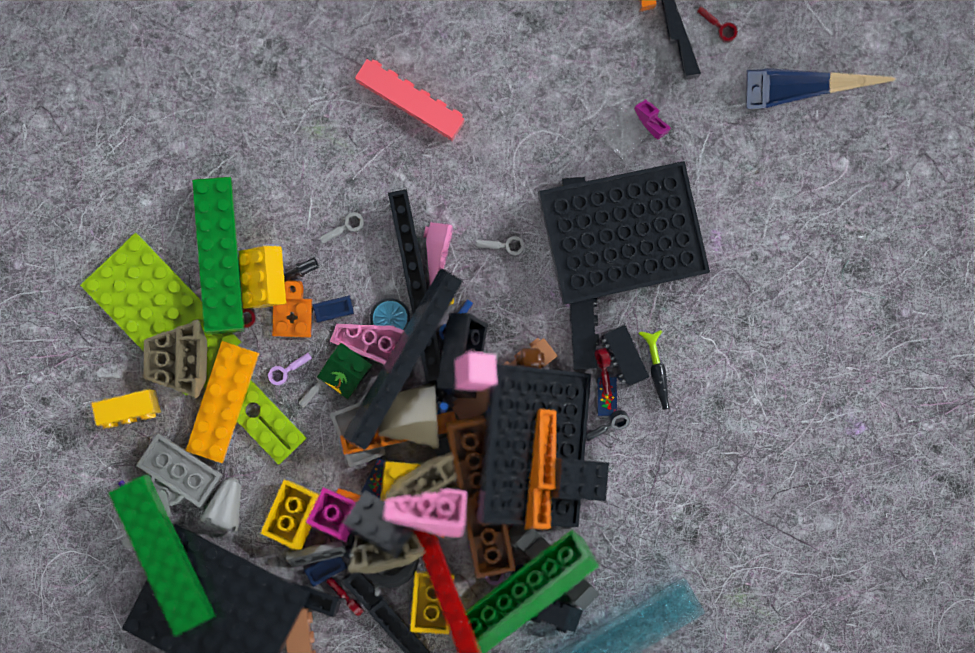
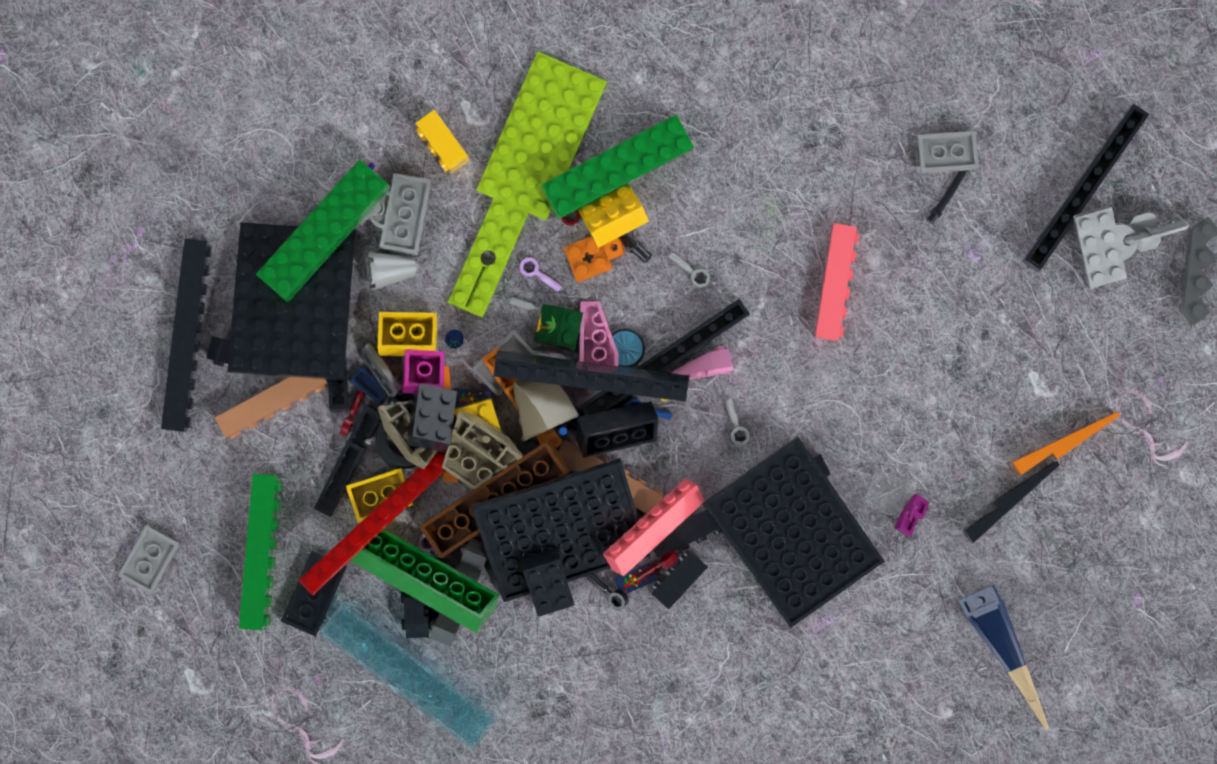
camera: 70 degrees right, 0 degrees up
dark tan wedge [143,320,207,398] -> none
light orange plate [186,341,259,463] -> none
dark blue tile [312,295,354,323] -> none
bright pink wedge [384,489,467,537] -> none
bright pink head [455,352,497,391] -> none
reddish brown head [516,348,544,368] -> none
orange slope [525,409,556,530] -> none
black piece [638,330,670,410] -> none
dark red piece [697,6,738,43] -> none
none -> clear blue tile [445,329,464,349]
none -> coral brick [603,479,705,576]

